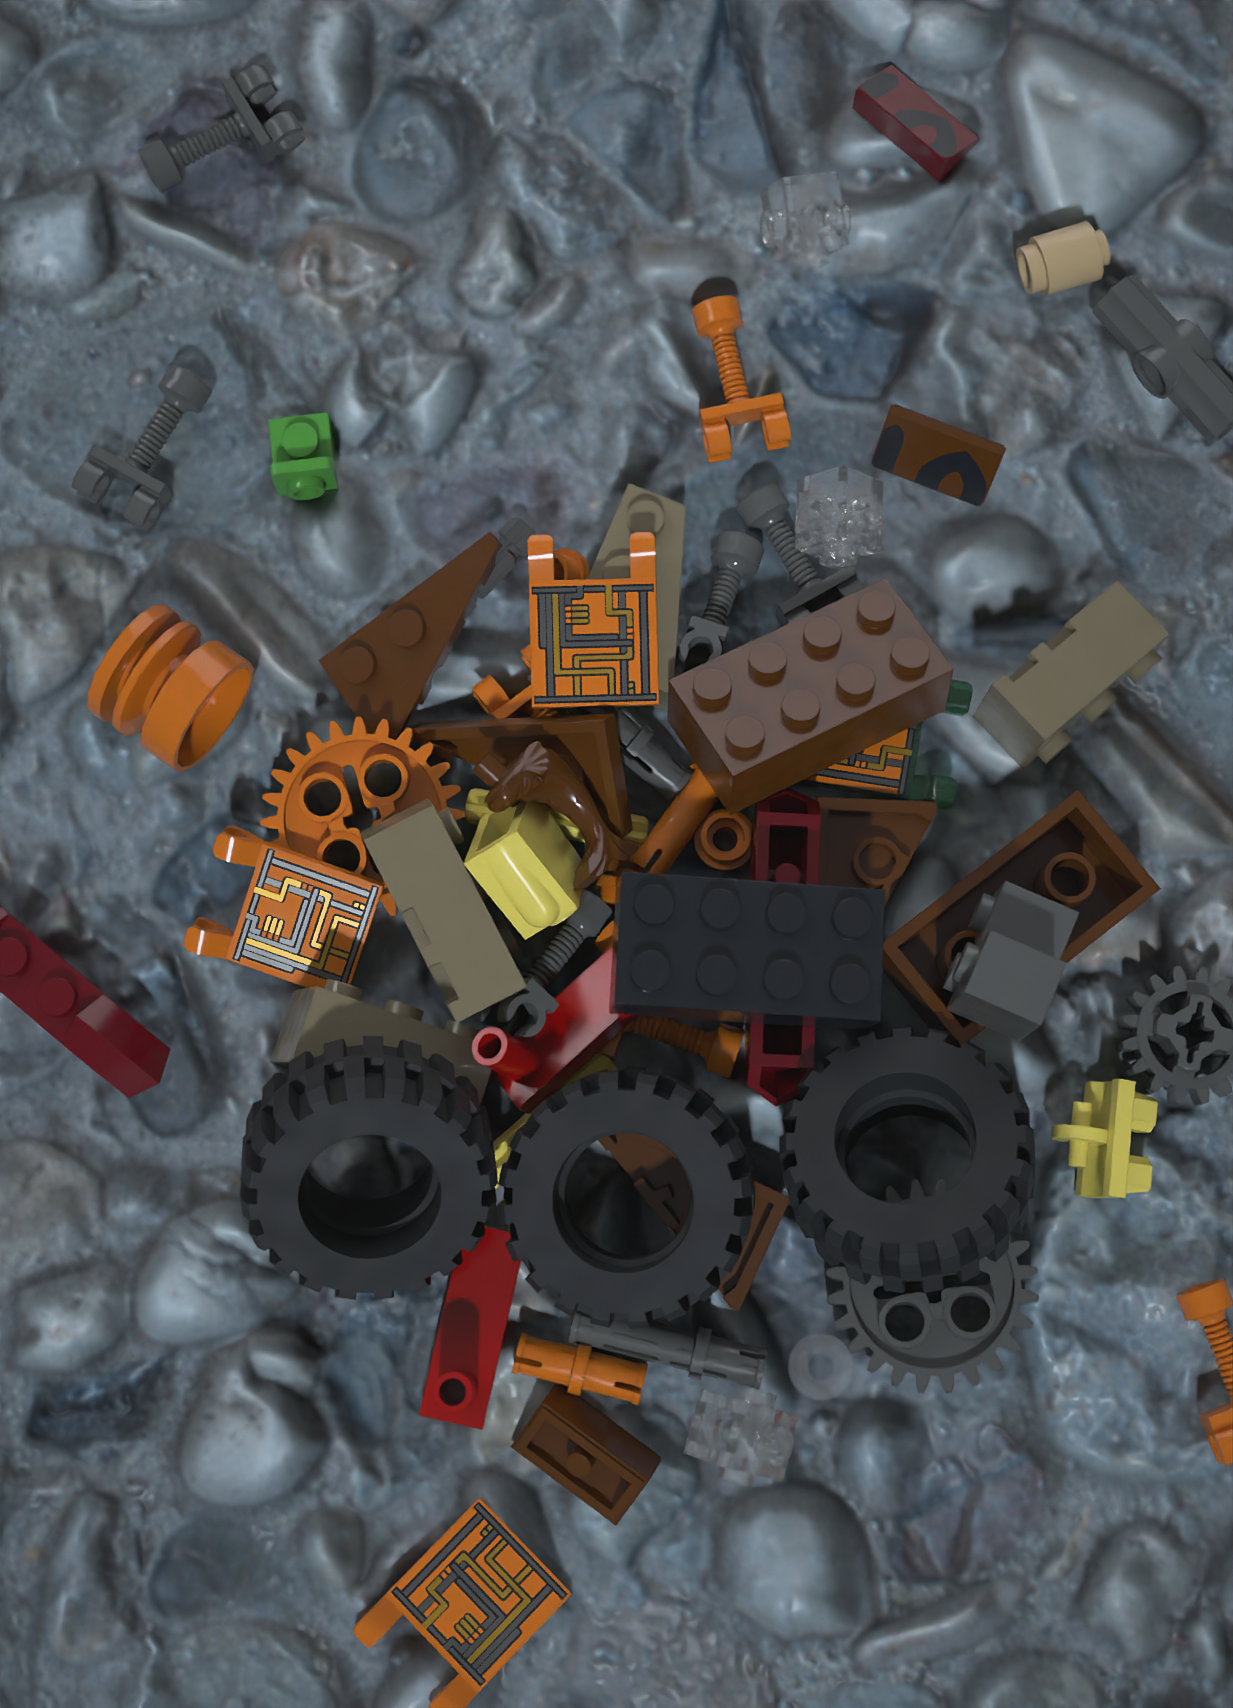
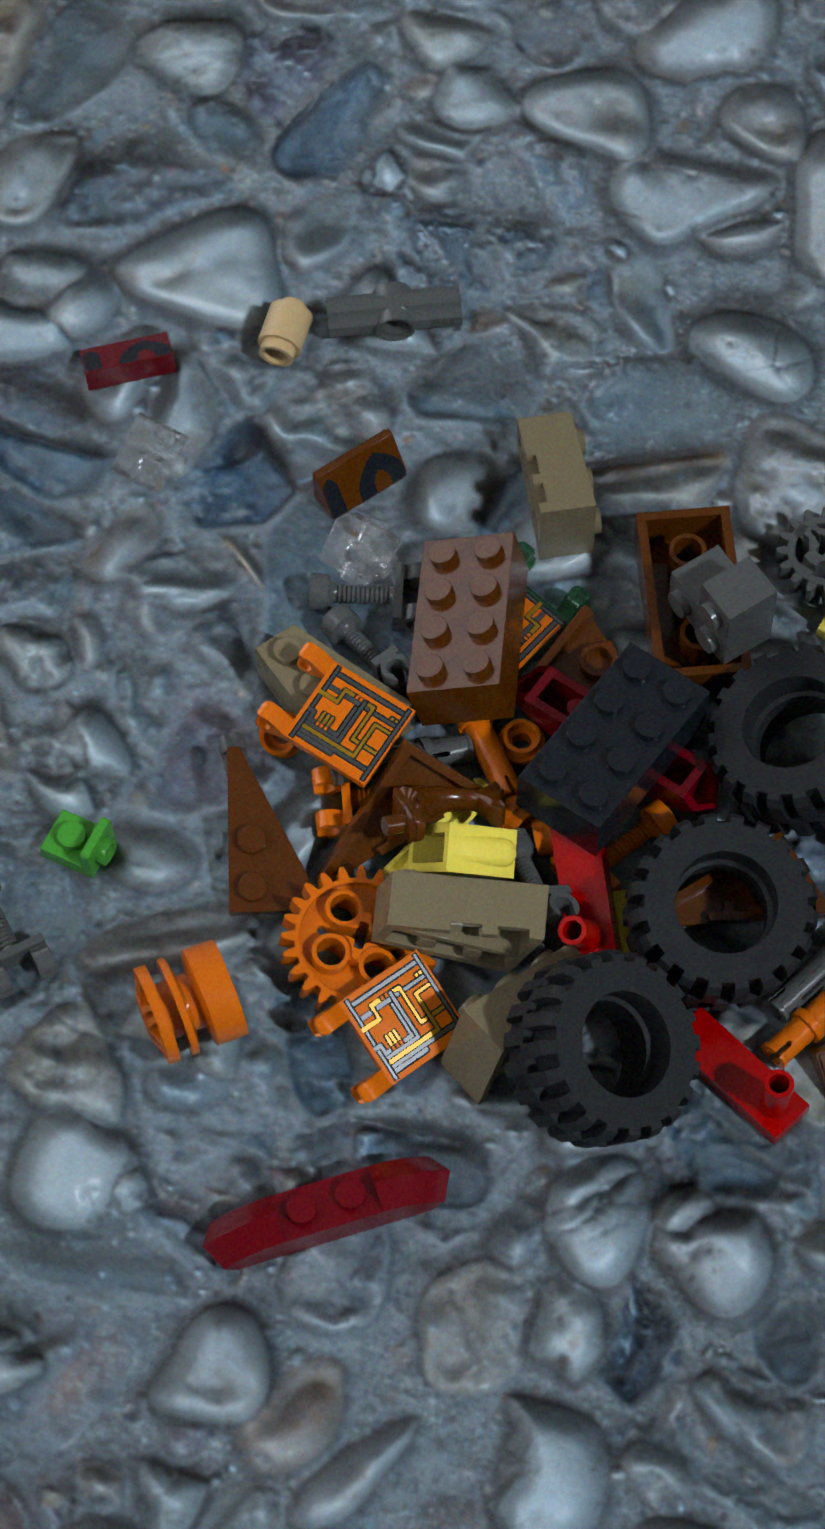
camera: 55 degrees left, 15 degrees down
orange bar [692,295,792,464] -> none

